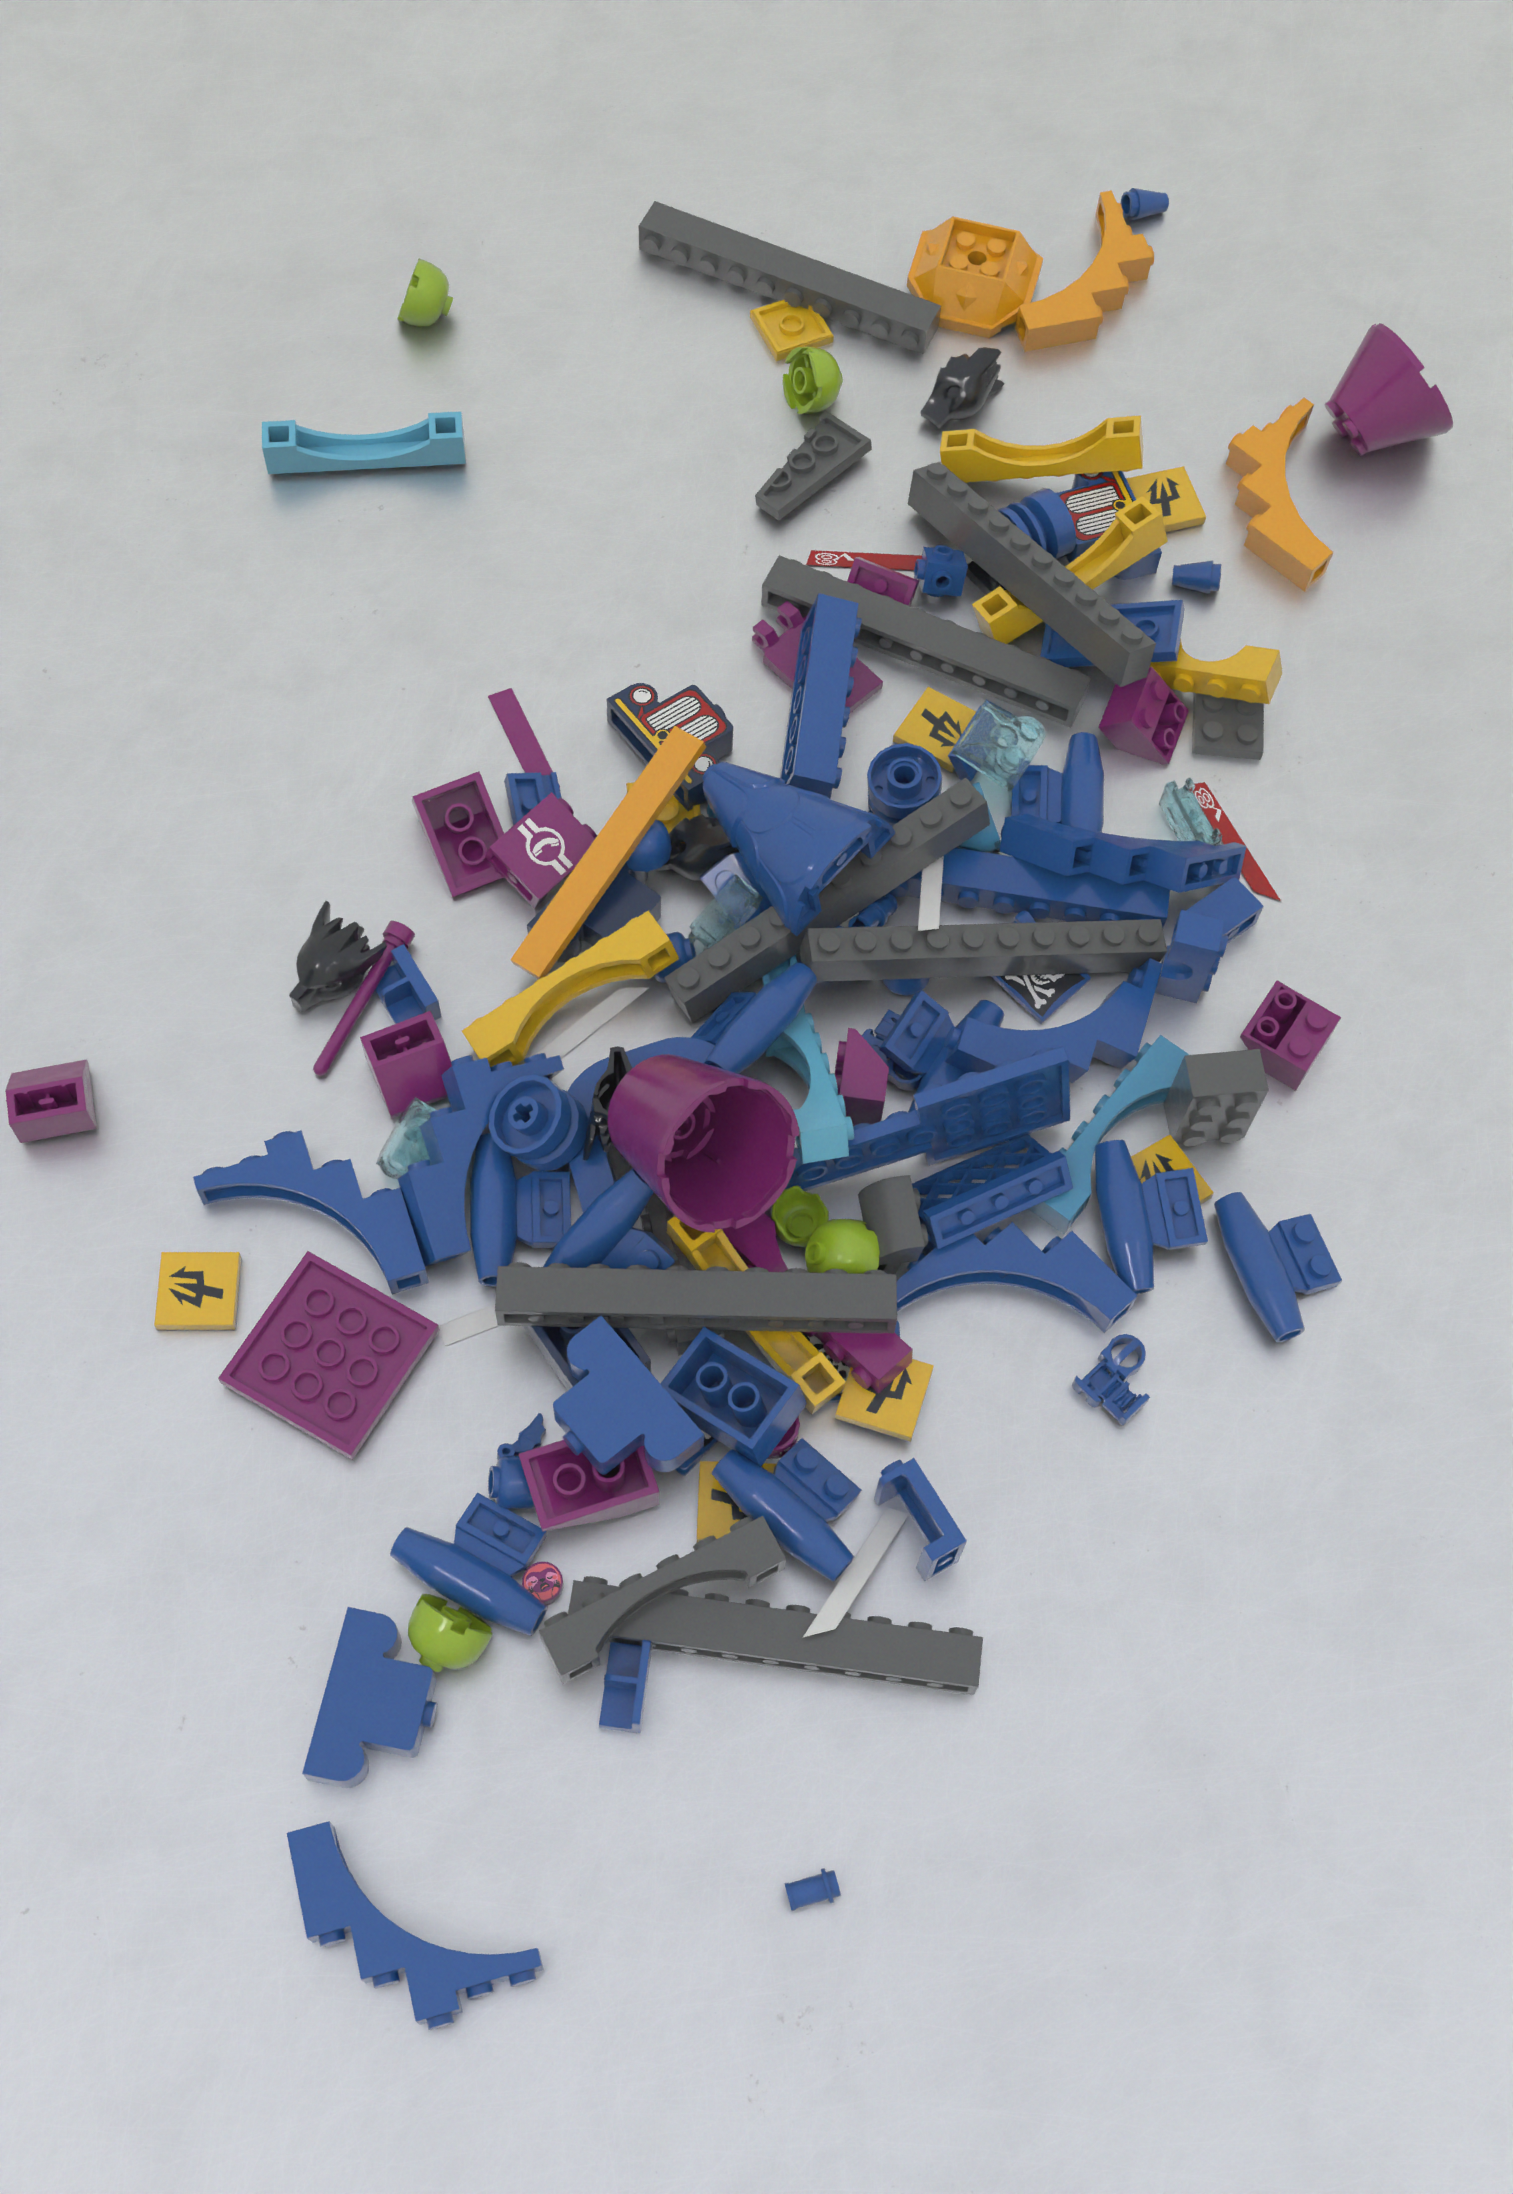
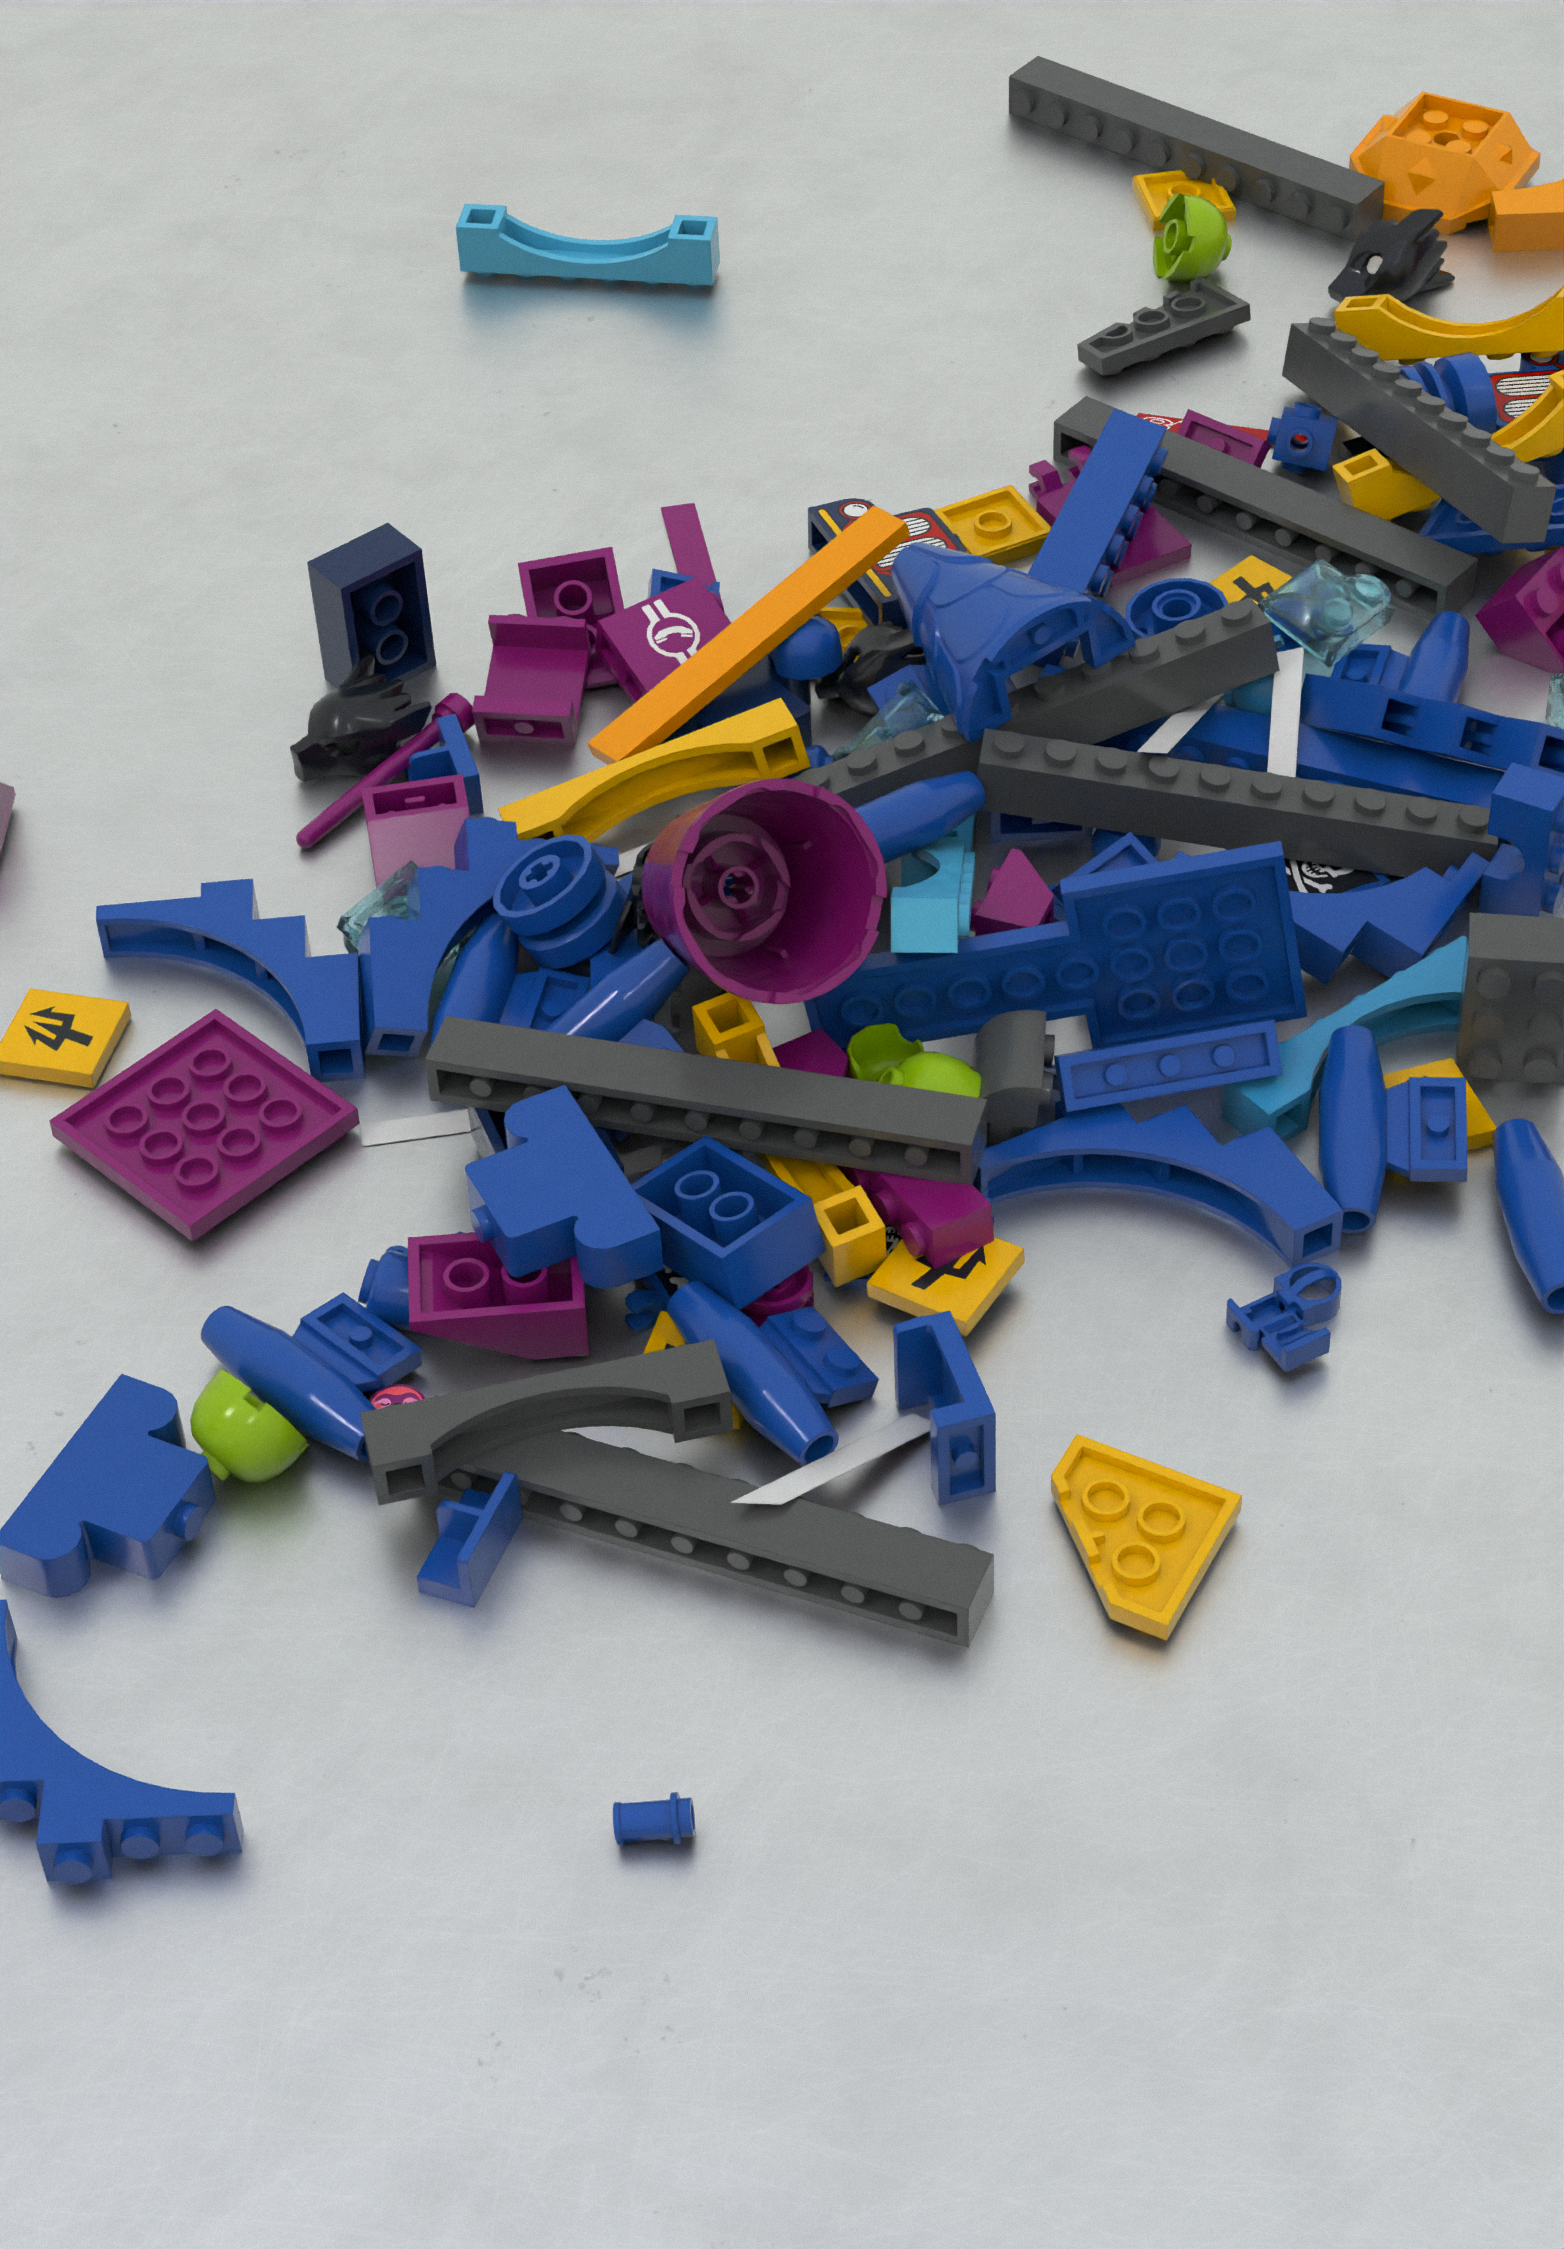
camera: 20 degrees right, 20 degrees down
lime cylinder [397,258,453,327] -> none
none -> dark blue brick [307,523,436,688]
none -> magenta panel [472,614,591,745]
none -> yellow tile [933,485,1051,565]
none -> yellow plate [1051,1434,1242,1641]
none -> white sticker [1267,647,1304,777]

